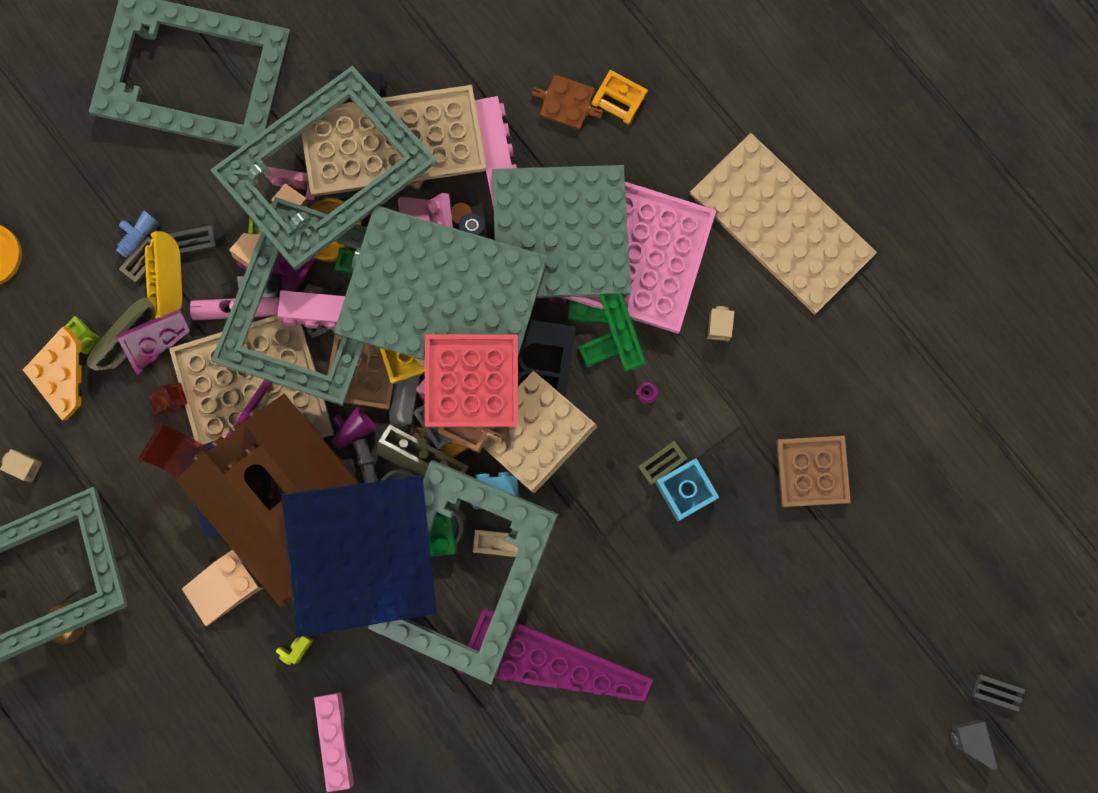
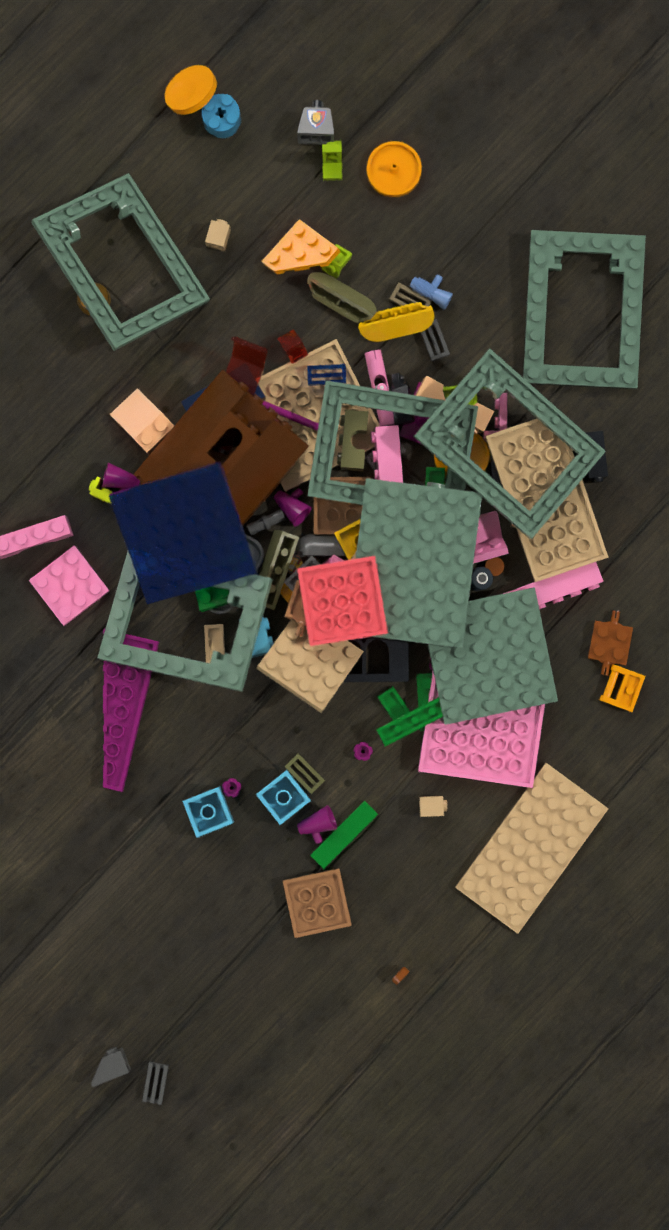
camera: 80 degrees right, 5 degrees up
magenta wing [117,309,190,375] -> none
none -> bright pink plate [29,545,110,626]
none -> magenta piece [102,462,140,500]
none -> medium azure brick [183,786,234,837]
none -> magenta plate [222,778,241,797]
none -> magenta piece [297,805,337,844]
none -> clear blue tile [307,364,346,386]
none -> green tile [310,800,378,869]
none -> olive arch [337,410,368,471]
none -> dark orange tile [392,967,410,986]

